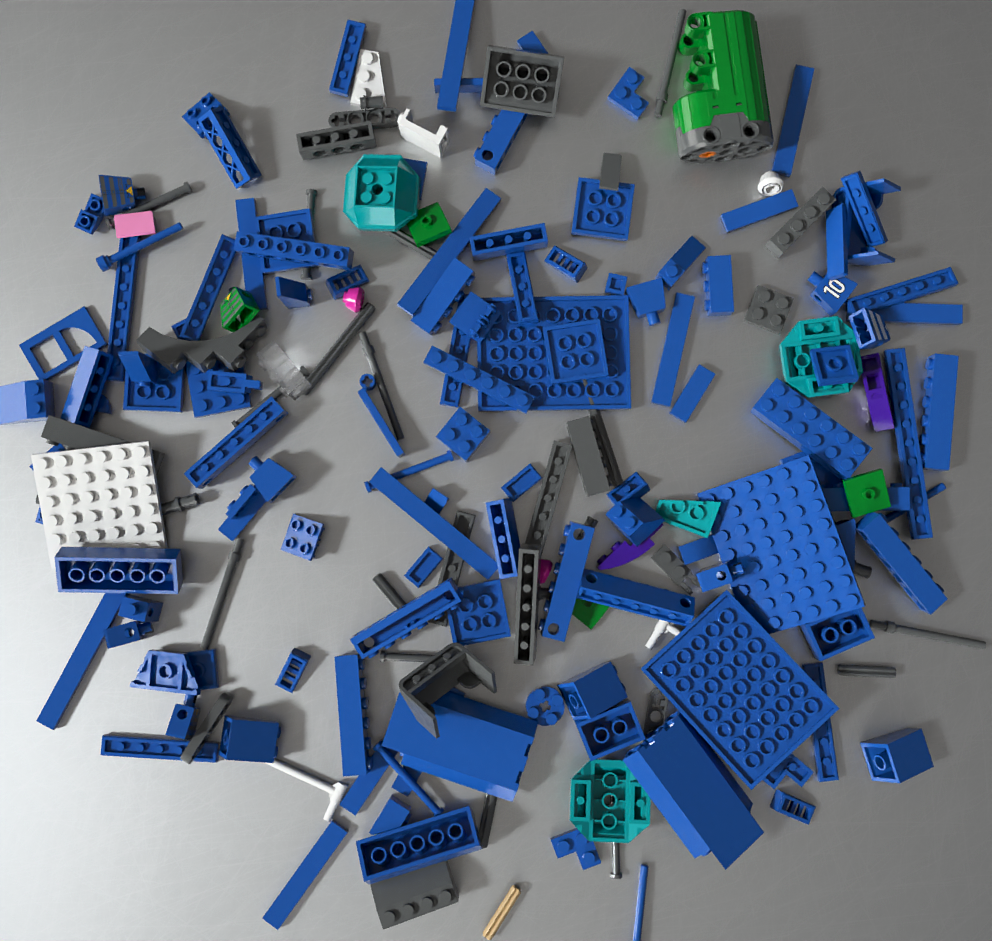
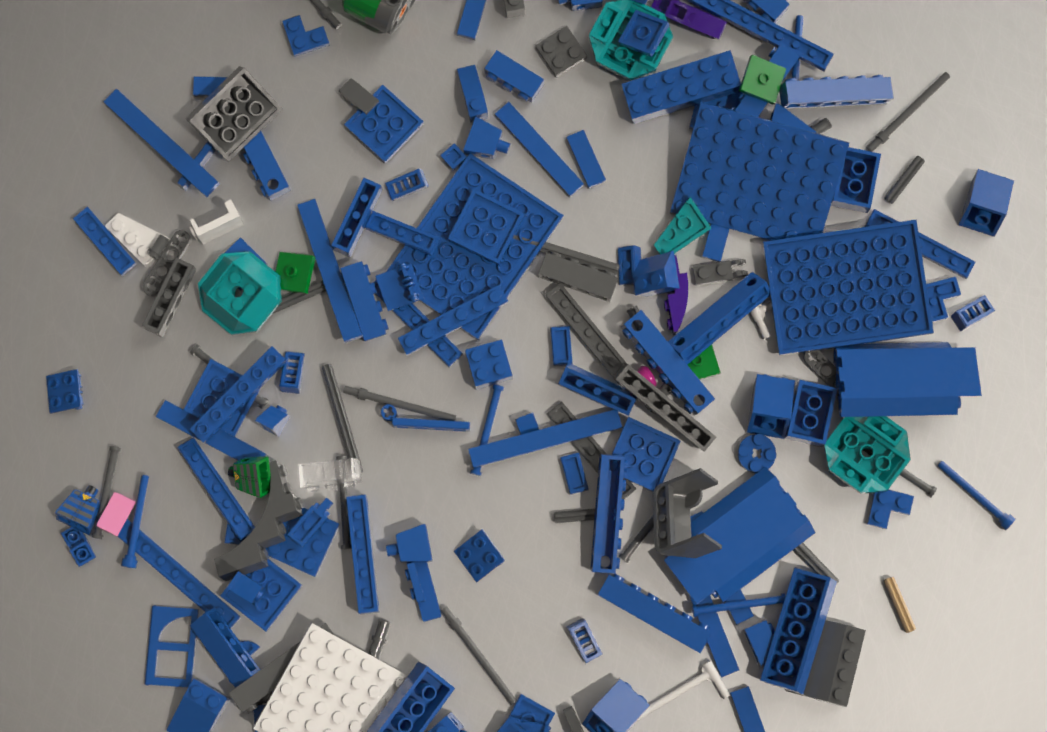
camera: 60 degrees left, 5 degrees down
blue fence [197,106,262,189] -> none
dark pink cone [343,287,365,313] -> none
blue torso [696,560,745,592] -> none

